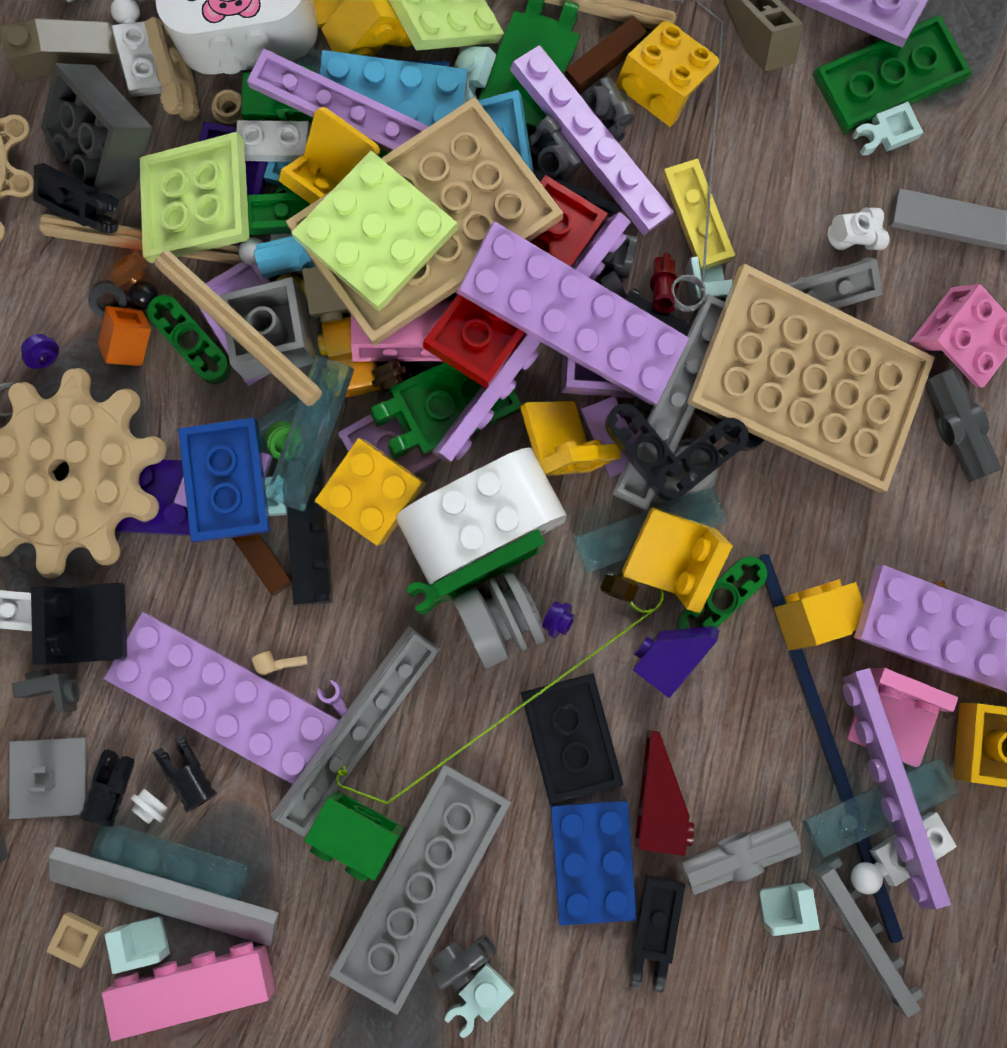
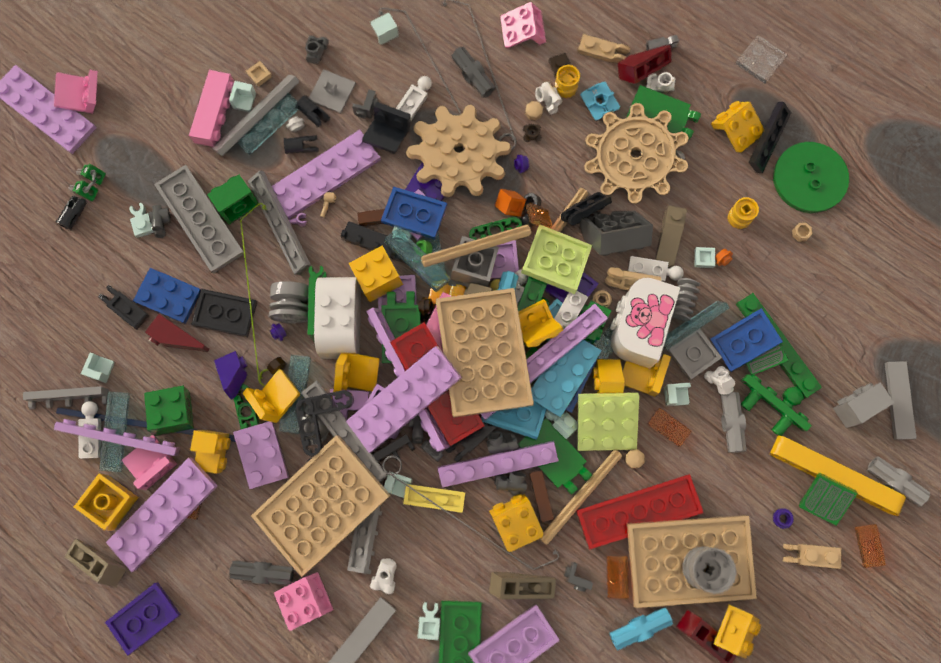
camera: 120 degrees right, 5 degrees down
yellowish green plate [291,151,458,312] -> none
dark red axle [650,253,679,313] -> none
light grey piece [680,819,802,895] -> none
none -> green brick [144,385,194,436]
none -> lavender plate [233,421,289,489]

